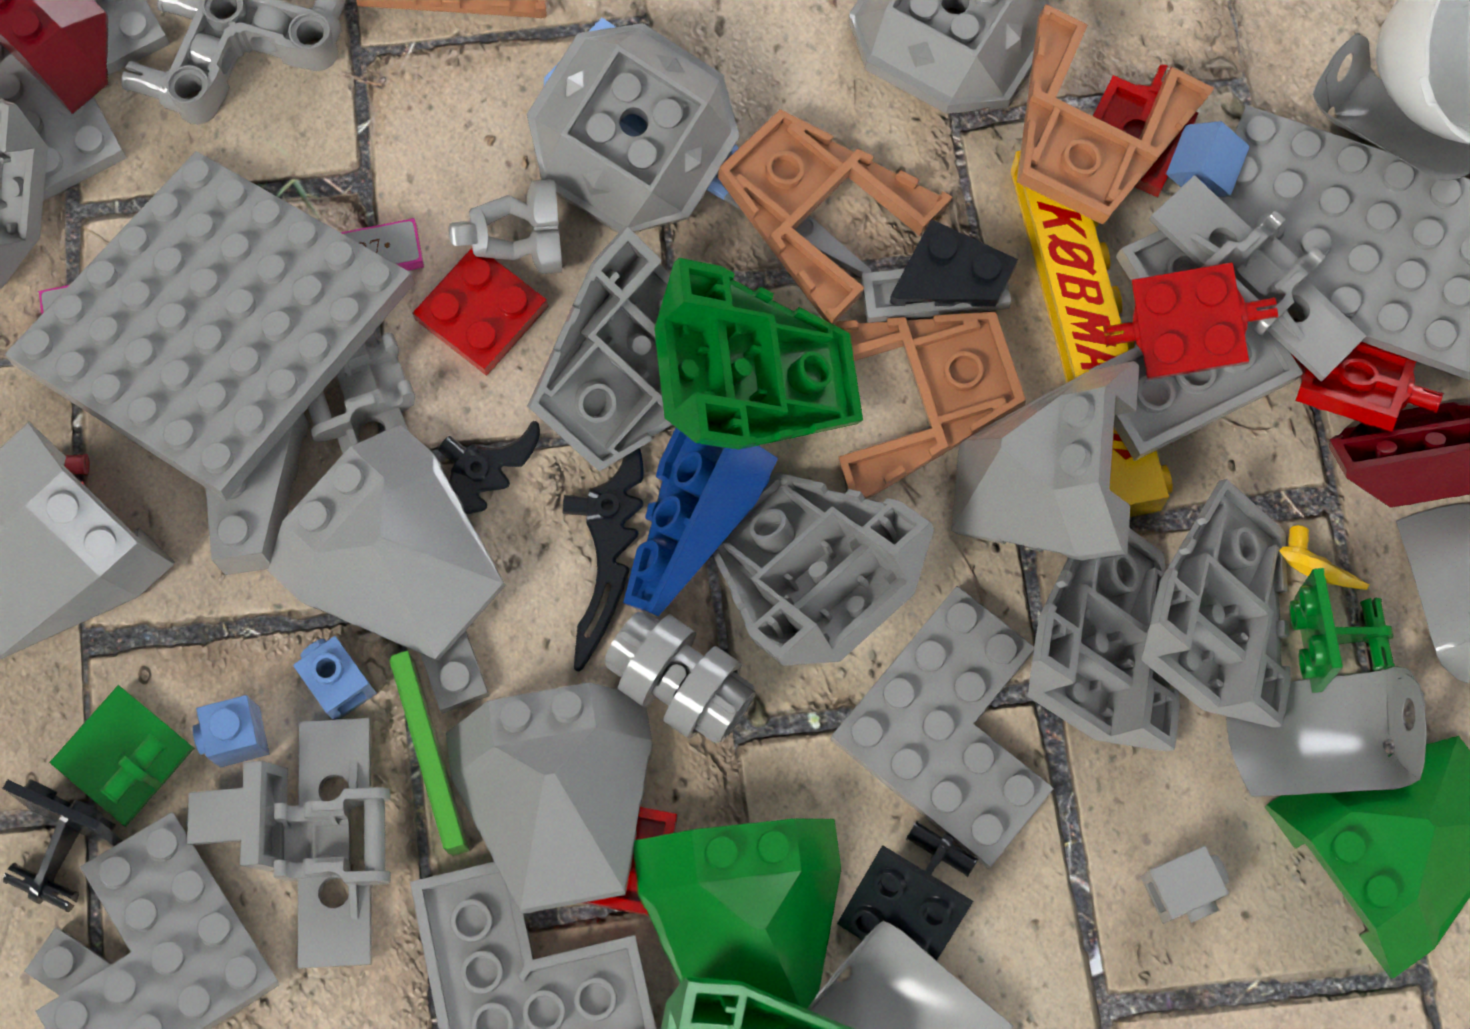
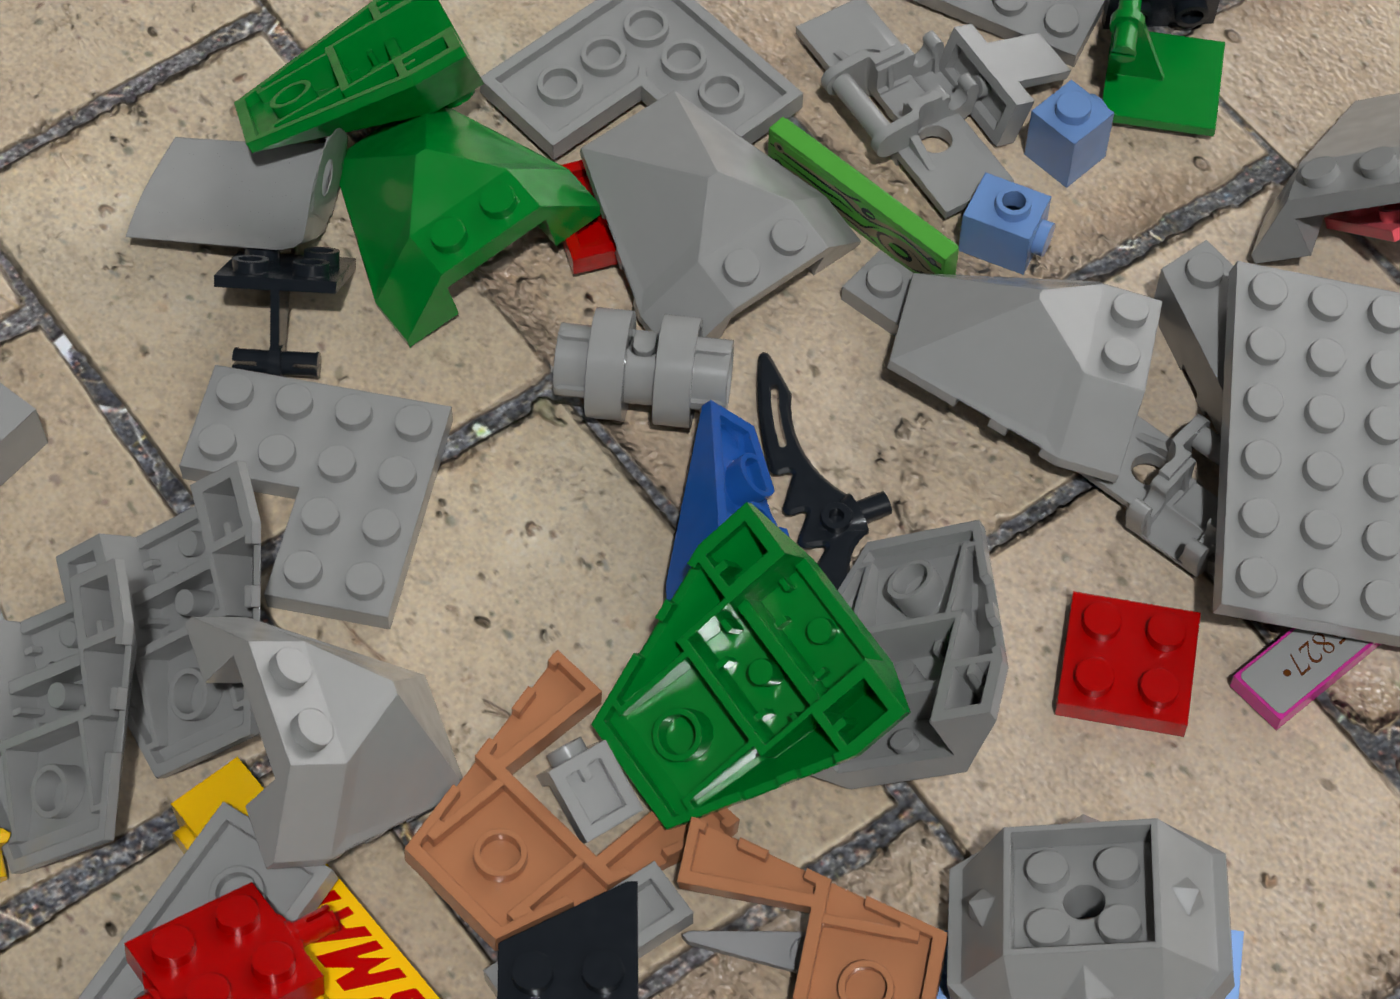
camera: 150 degrees right, 15 degrees down
black piece [438,421,540,515] -> none
light grey piece [449,179,562,274] -> none
light grey wedge [713,472,934,666] -> none
none -> light grey bracket [536,737,644,843]

